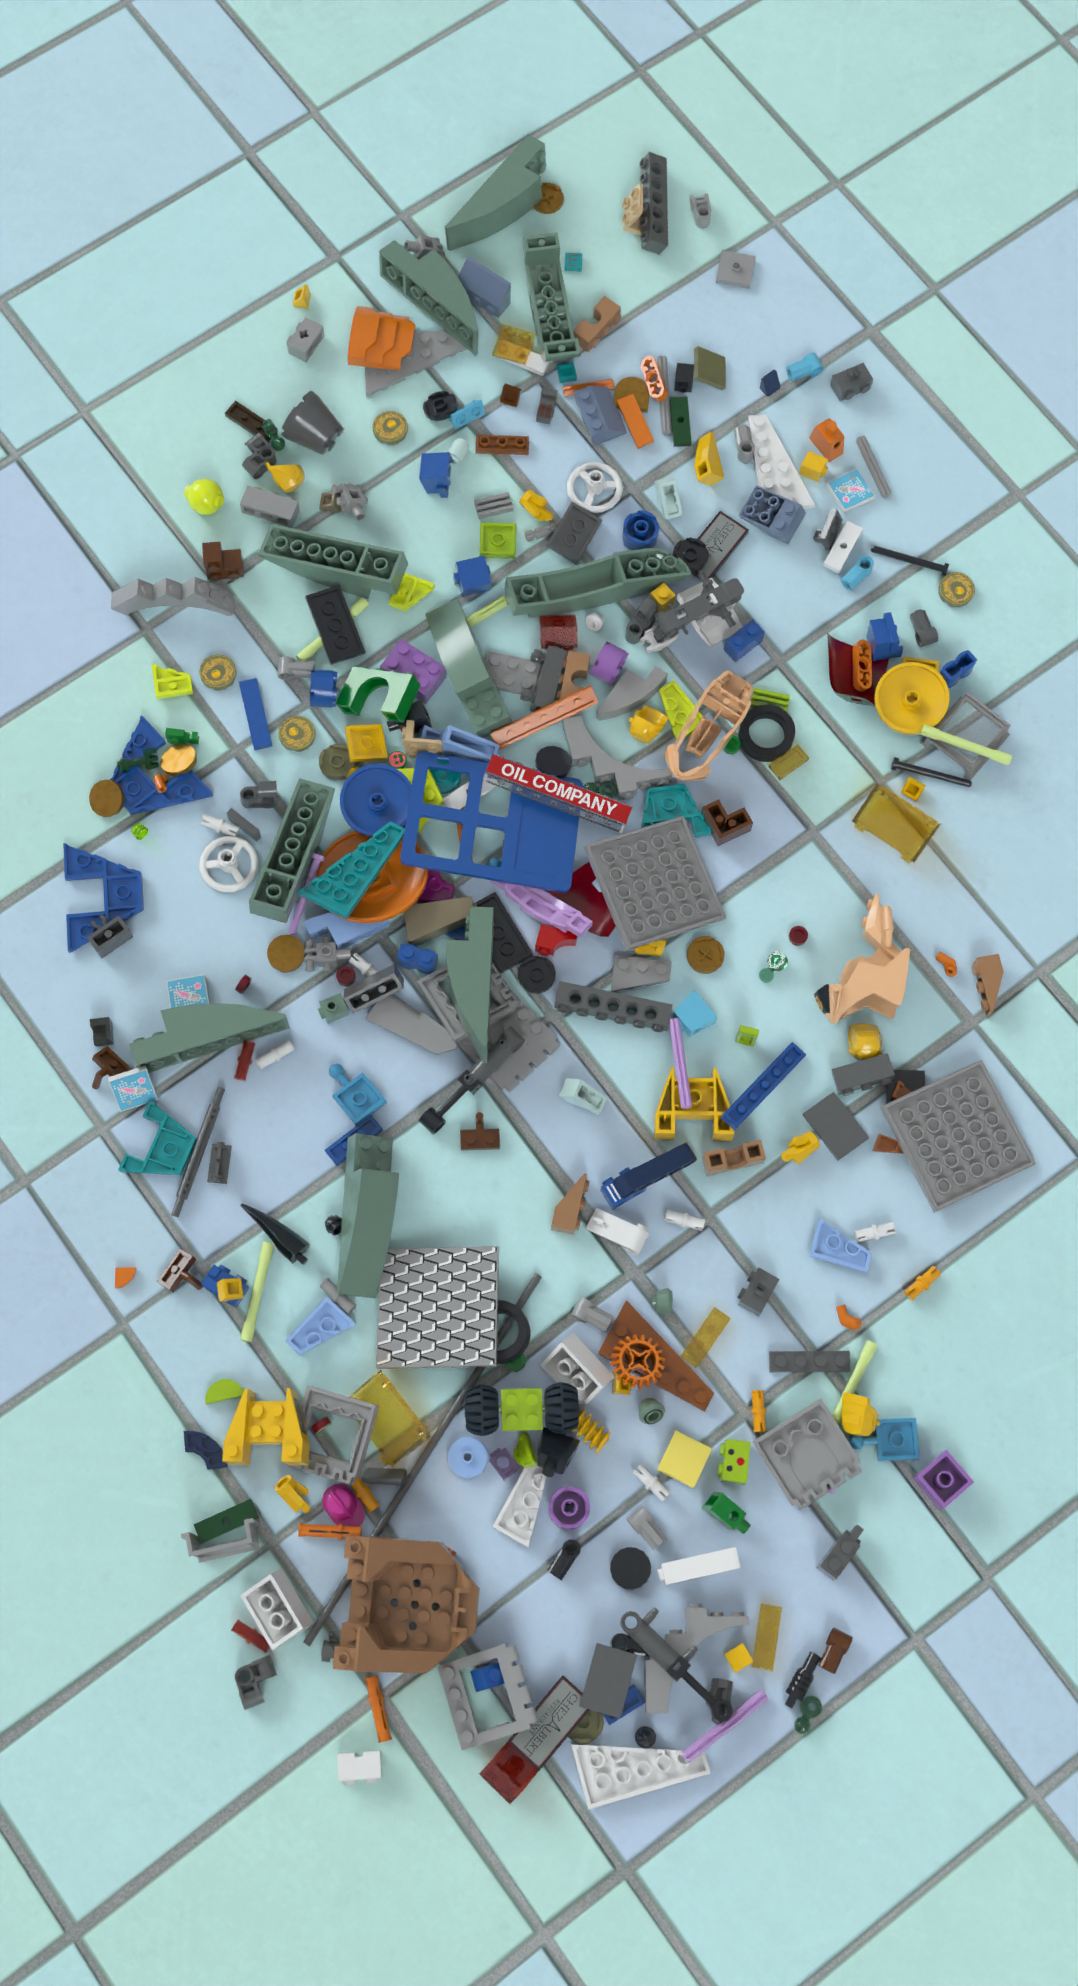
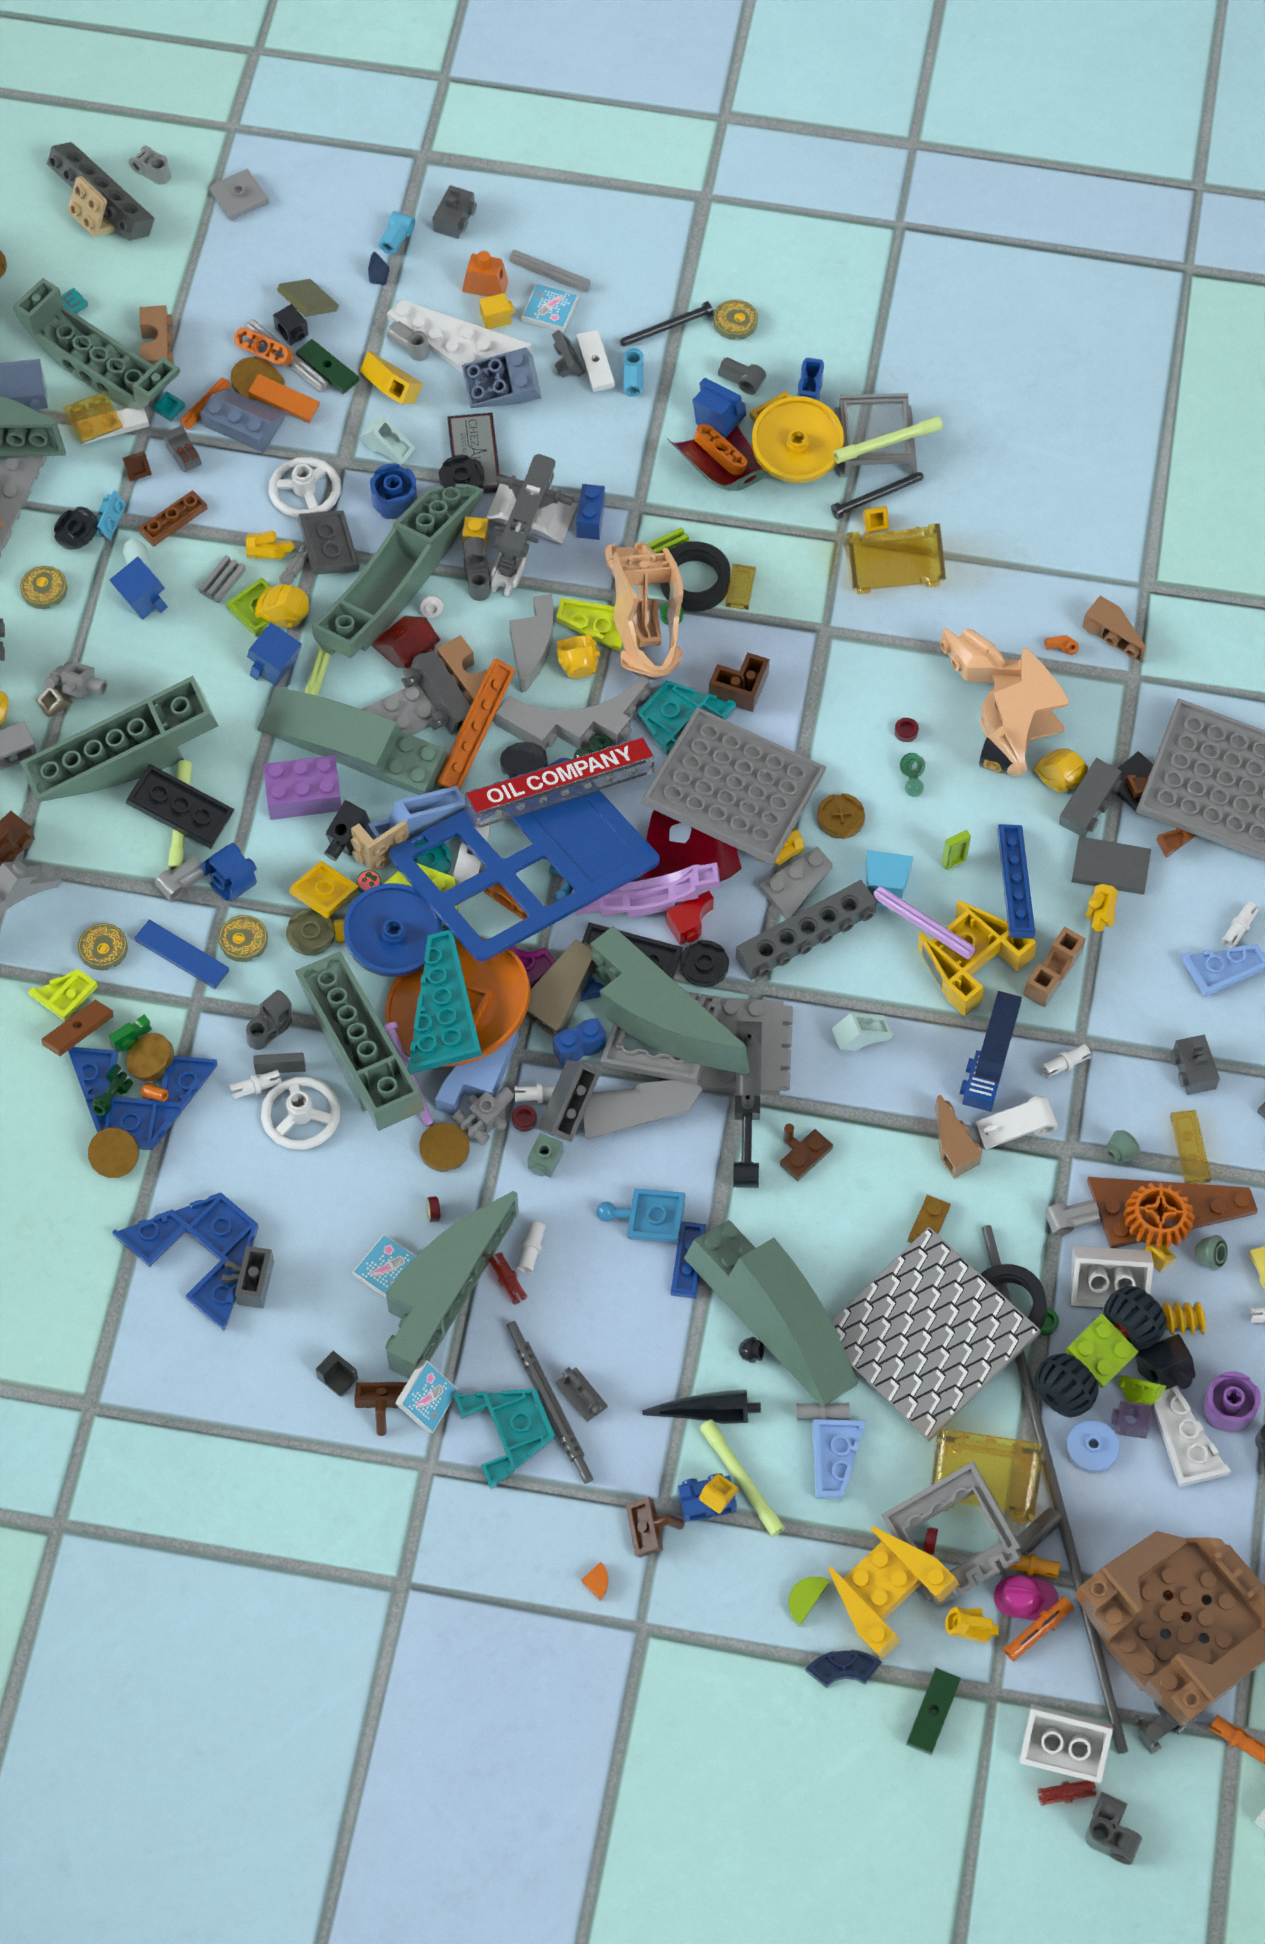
camera: 40 degrees left, 10 degrees down
clear neon green hinge [131,823,148,840] -> none
light grey piece [181,1518,261,1563] -> none
green arch [336,666,421,723] -> none
neon yellow wing [389,573,435,612] -> none
medium lavender brick [589,641,629,685] -> none
none -> dark orange tile [41,1000,114,1056]
none -> yellow helmet [255,585,309,628]
none -> pearl gold plate [907,1194,951,1243]

